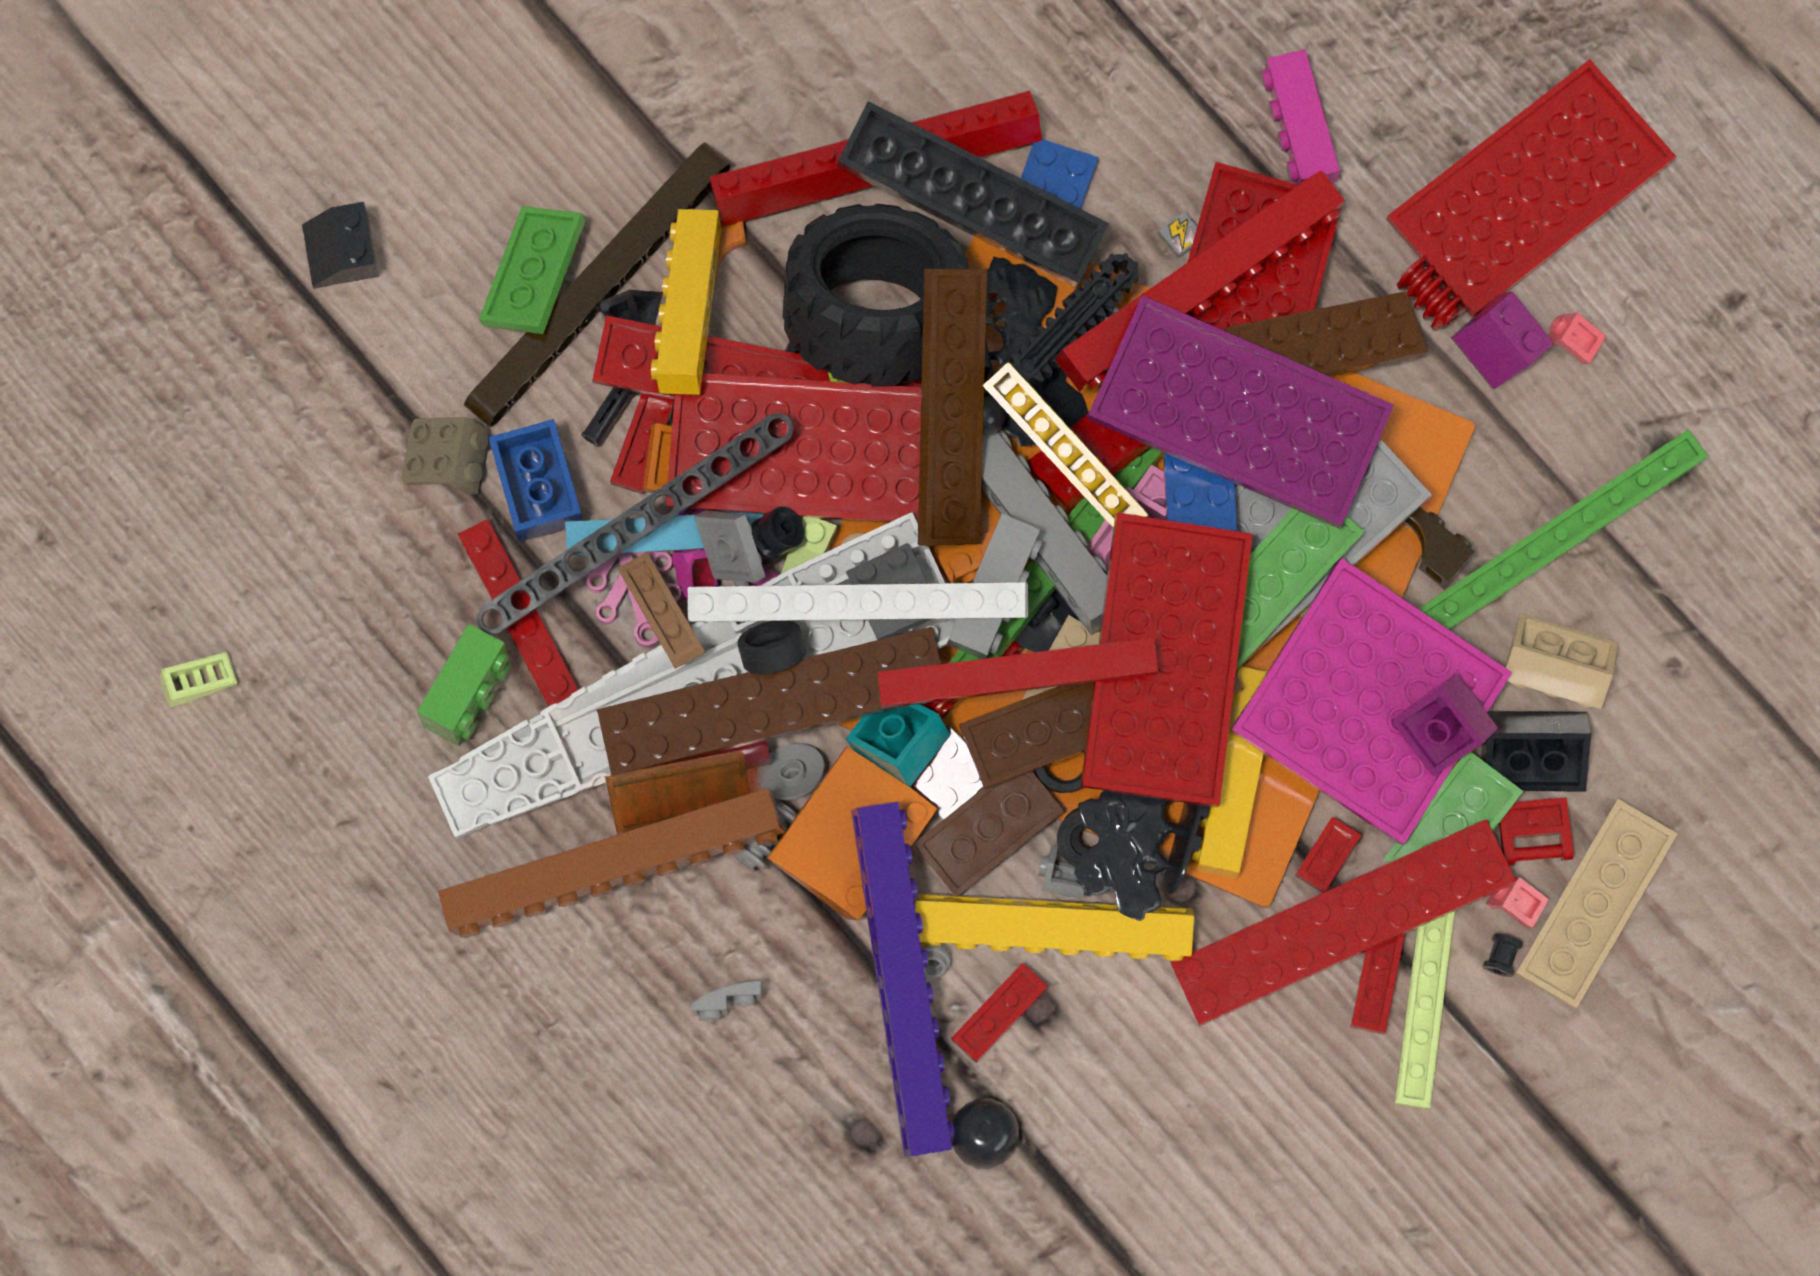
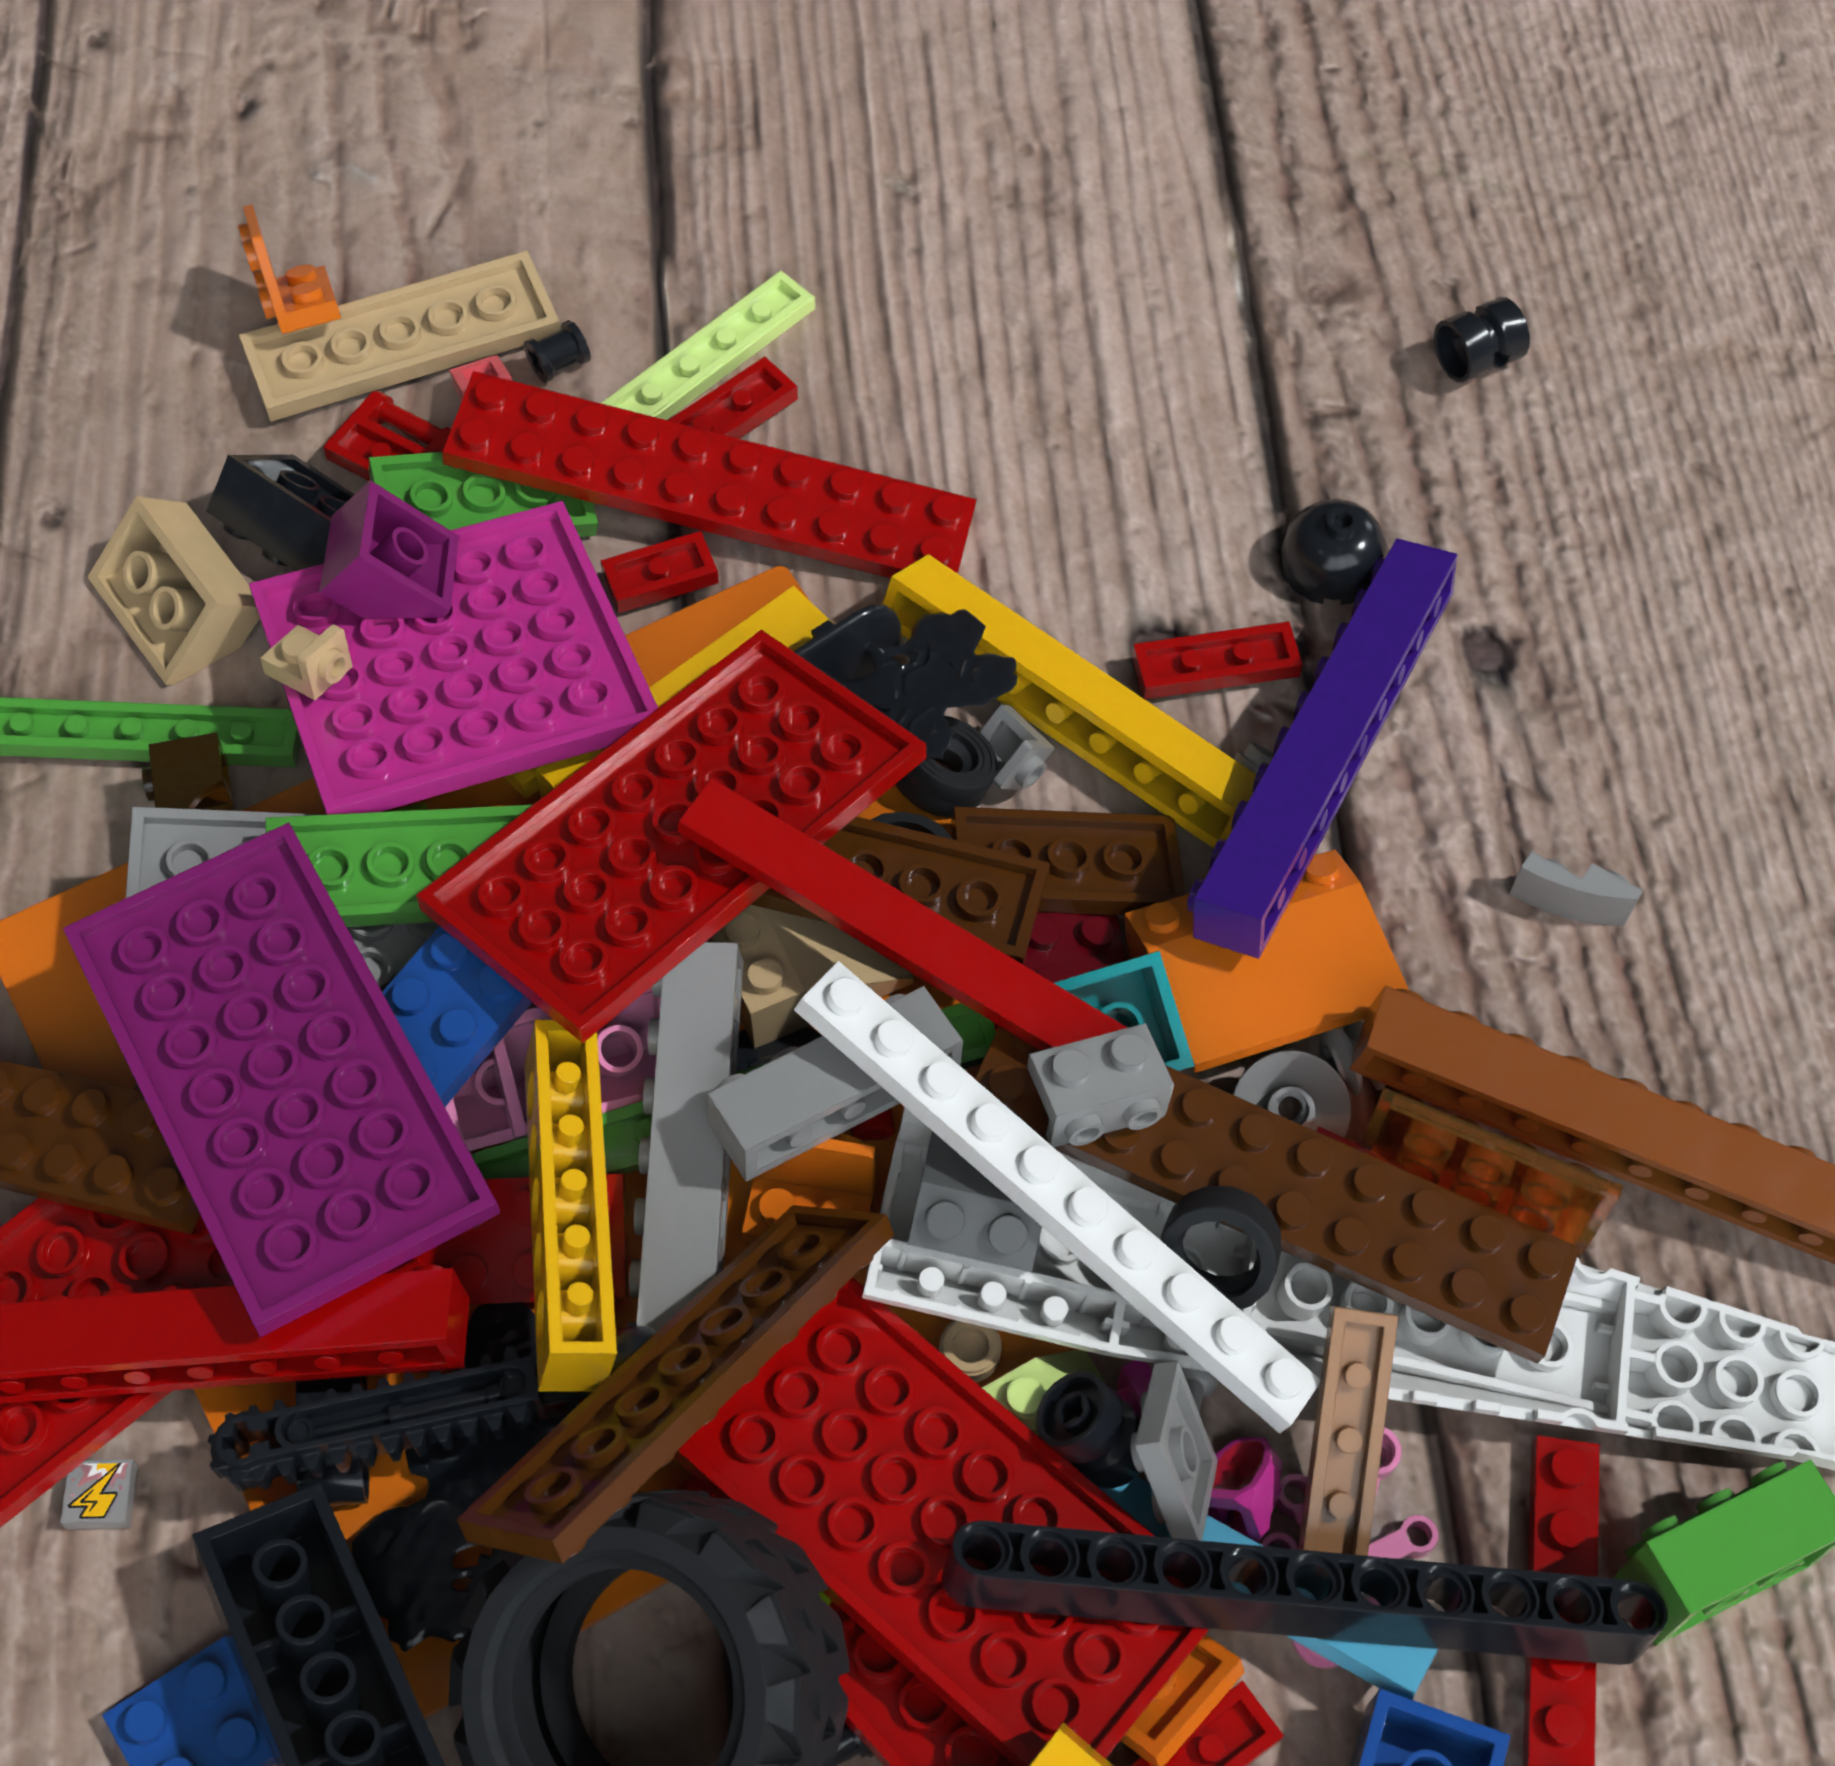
camera: 145 degrees left, 15 degrees down
none -> orange bracket [238,204,342,334]
none -> tan bracket [260,624,353,700]
none -> light grey bracket [1027,1023,1174,1147]

